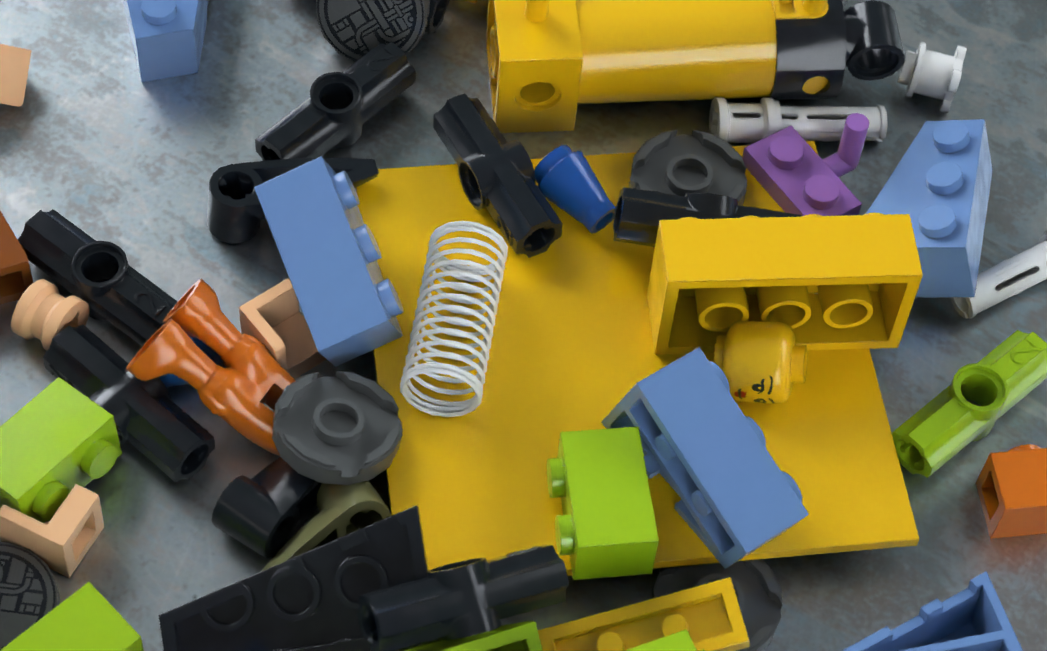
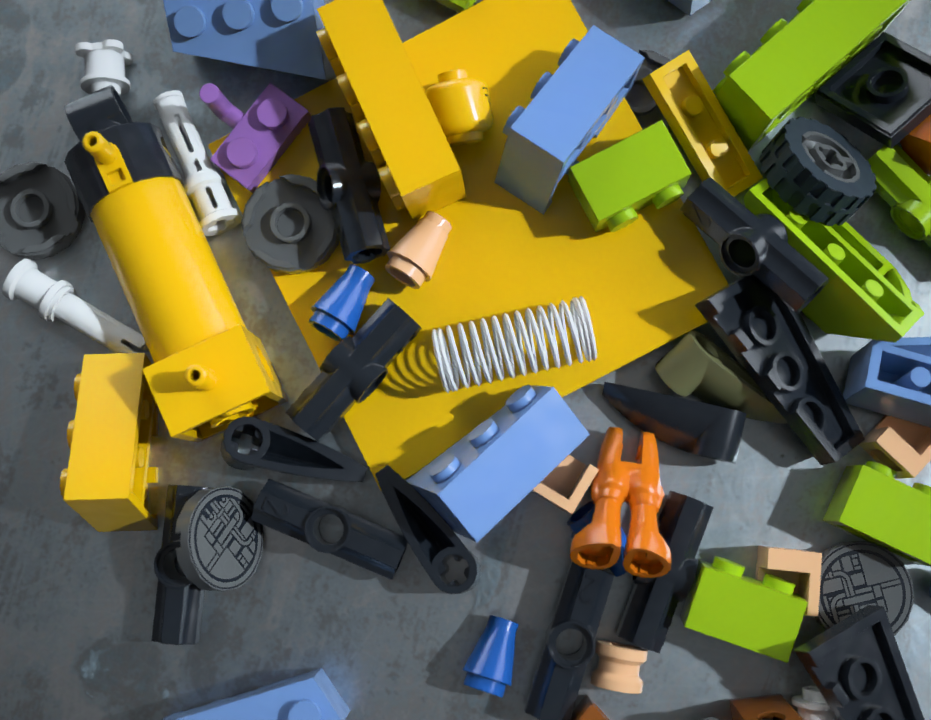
camera: 100 degrees left, 25 degrees up
dark grey tile [272,371,402,485] -> none
none -> black piece [220,417,367,482]
none -> light nougat cone [385,211,452,289]
none -> blue cone [462,615,519,698]

